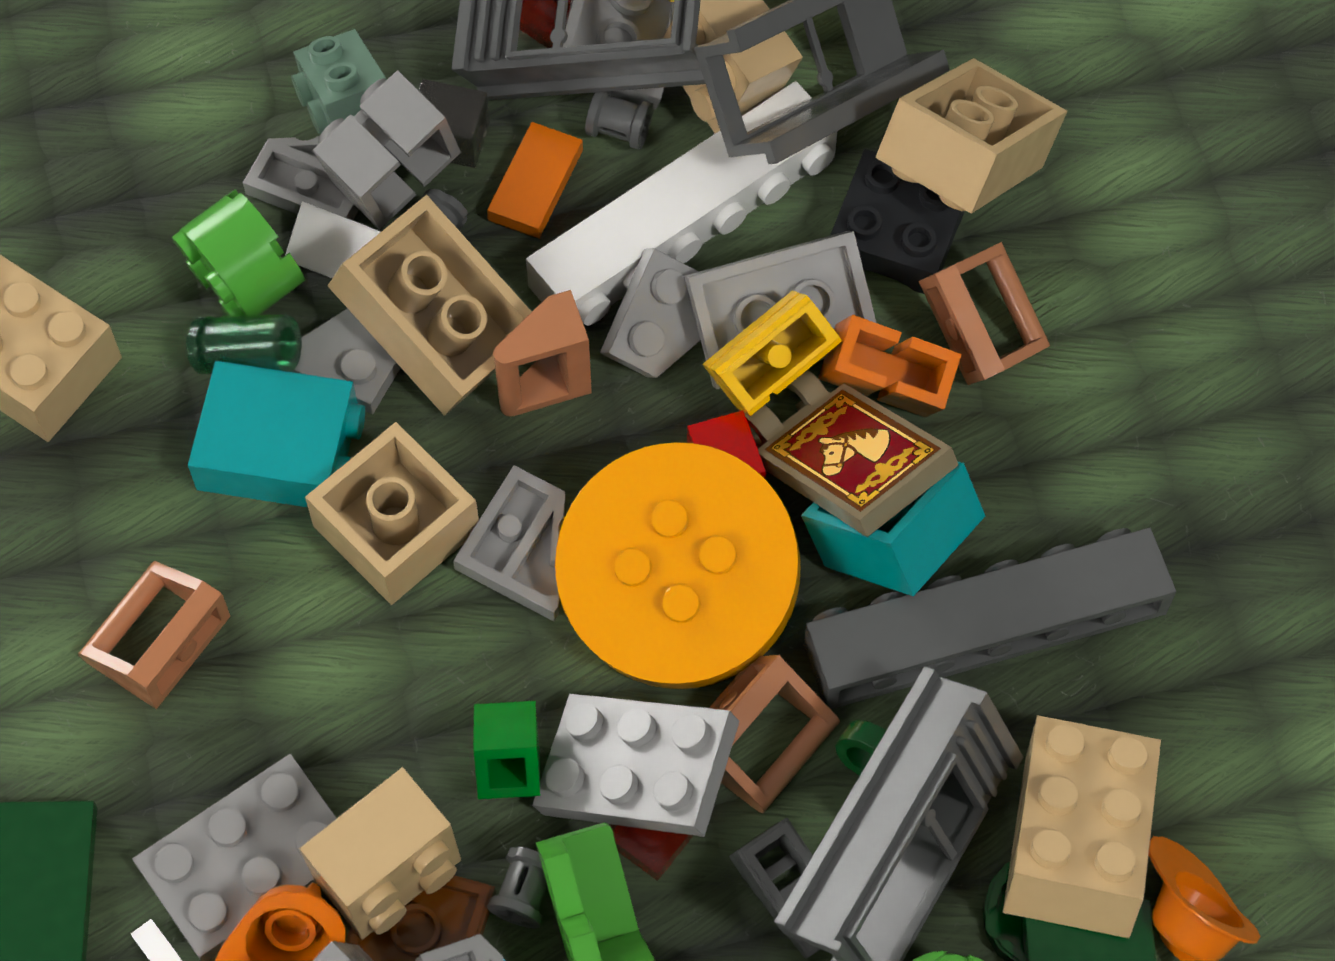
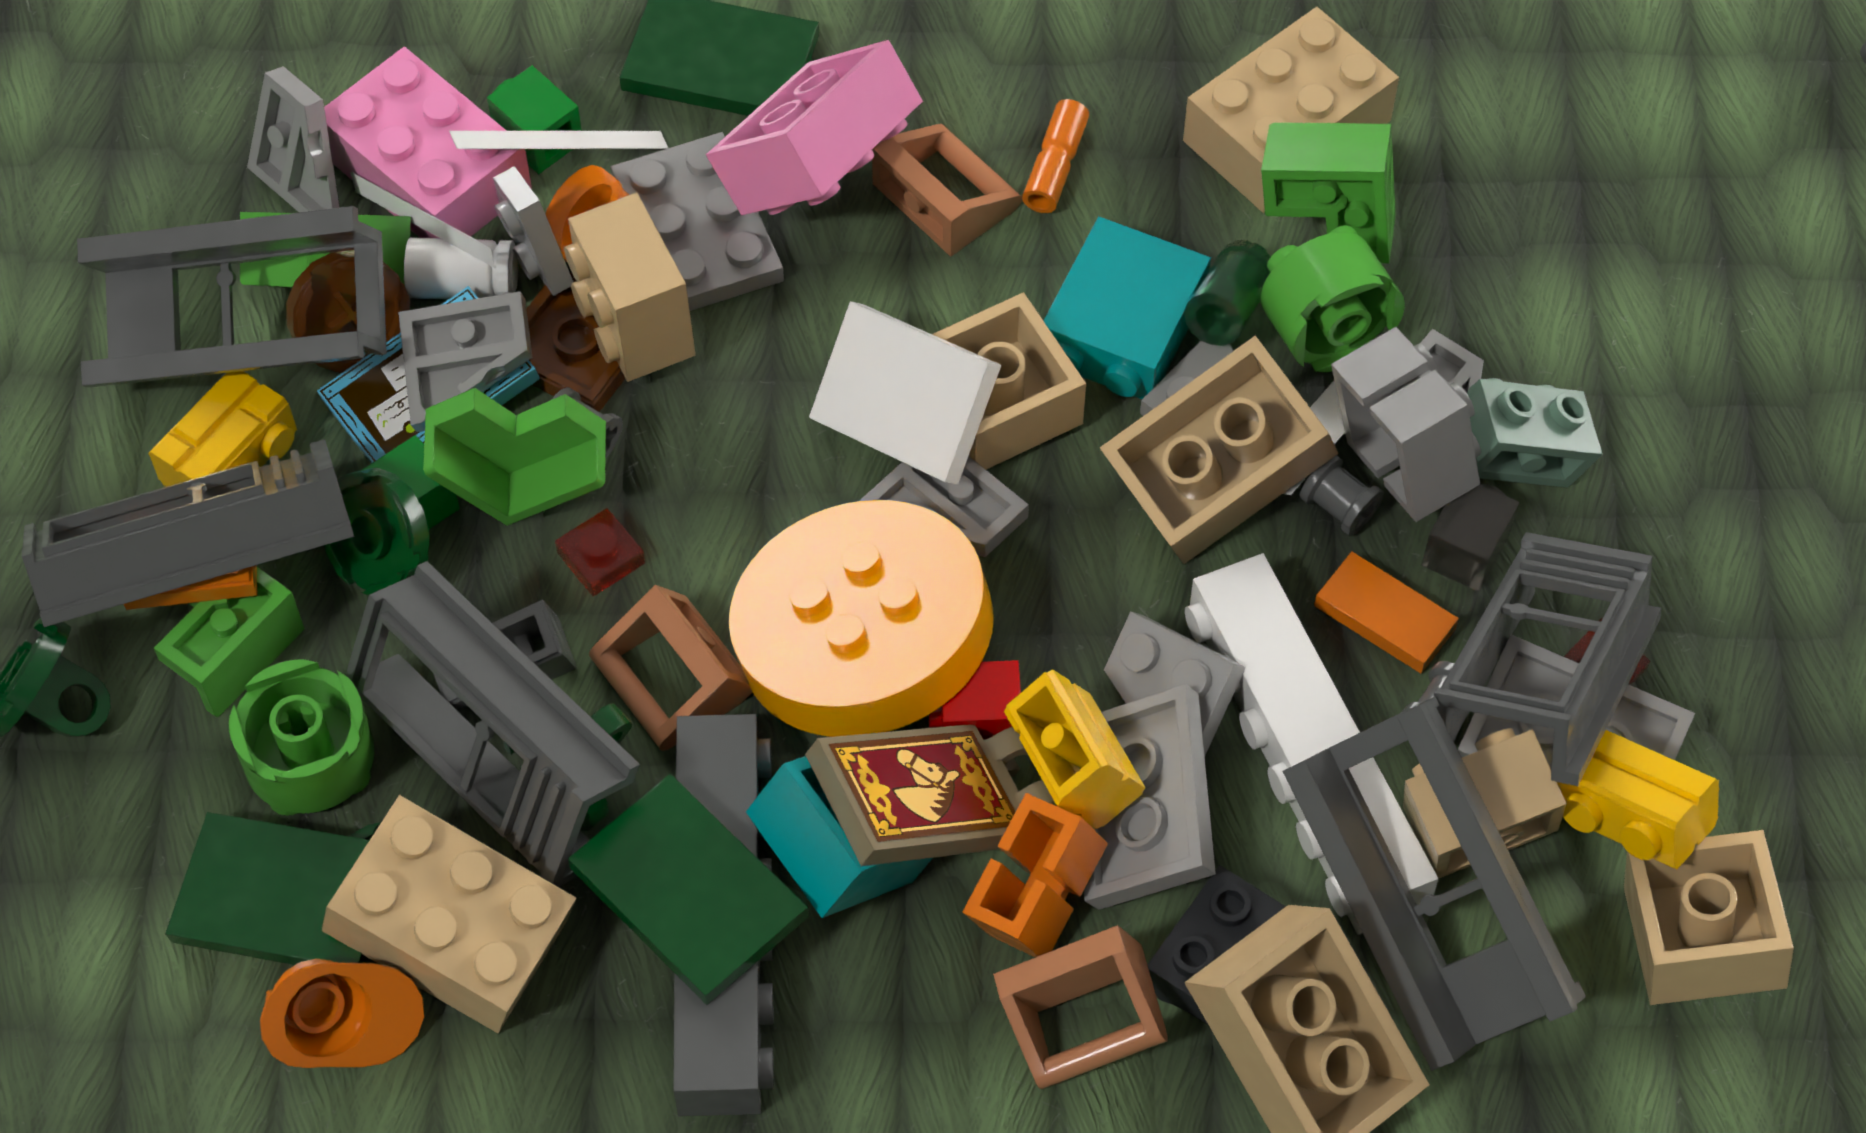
camera: 105 degrees right, 5 degrees down
green brick [473,701,540,799] -> none
nougat tile [493,290,592,416] -> none
plate [532,694,740,837] -> none
none -> dark green tile [568,774,809,1005]
none -> bright pink brick [706,40,923,216]
none -> white tile [809,301,1001,484]
none -> orange piece [1022,99,1090,213]
none -> bright green panel [1261,123,1396,264]

